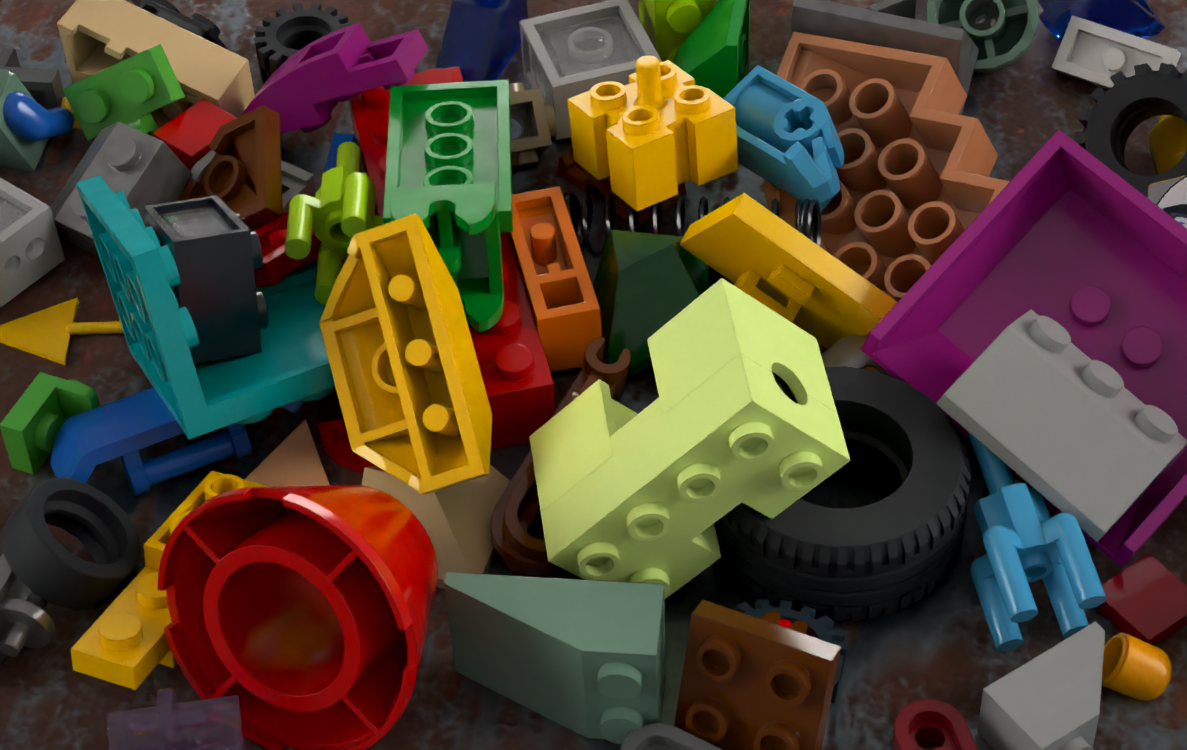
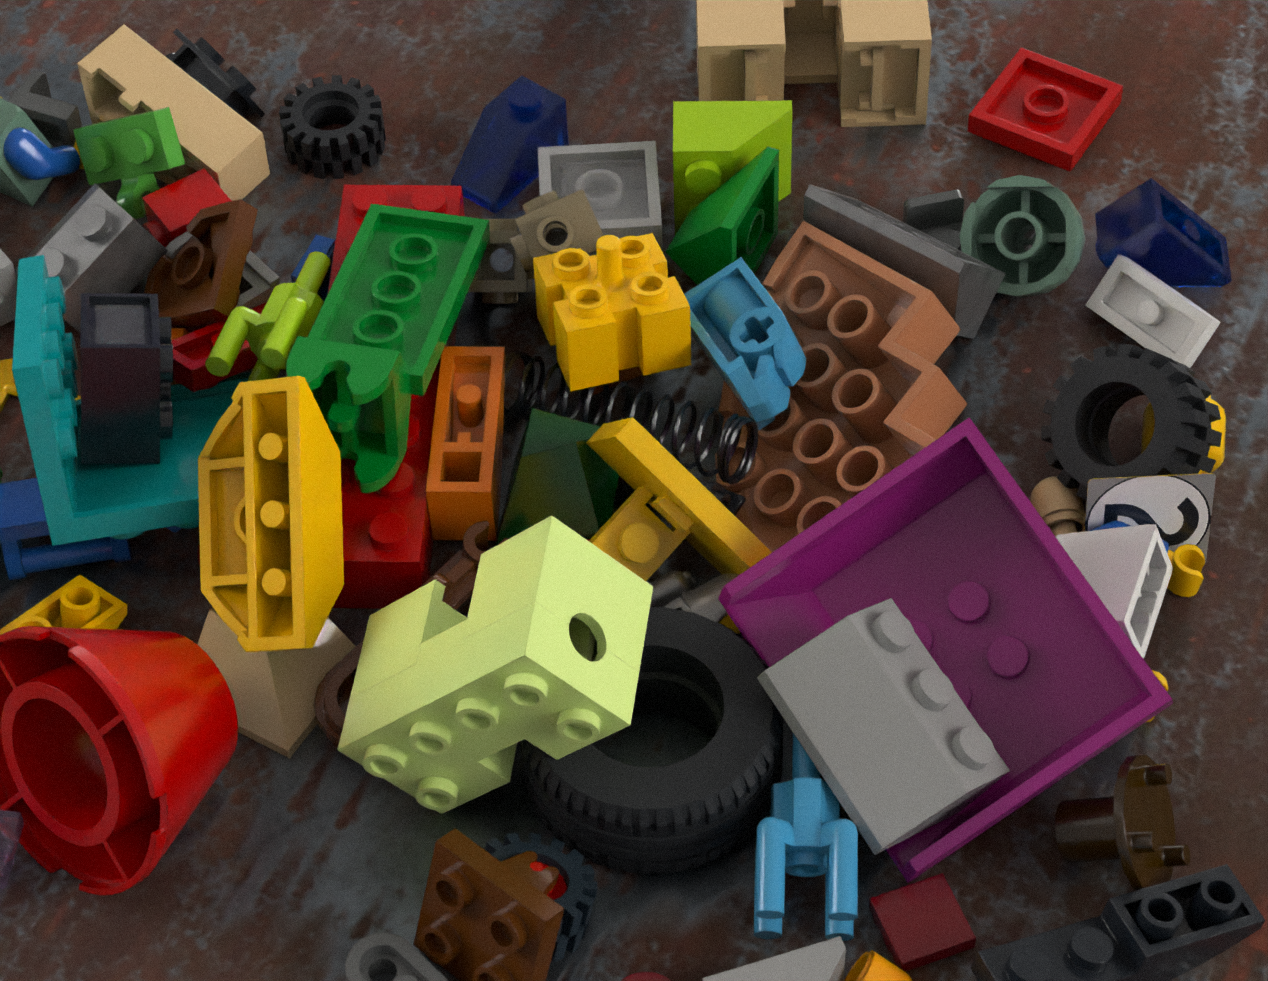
camera: 15 degrees right, 5 degrees up
magenta slope [239,22,429,136] -> none
light nougat piece [245,419,330,487] -> none
sand green slope [444,572,666,744] -> none
none -> dark tan brick [510,189,604,272]

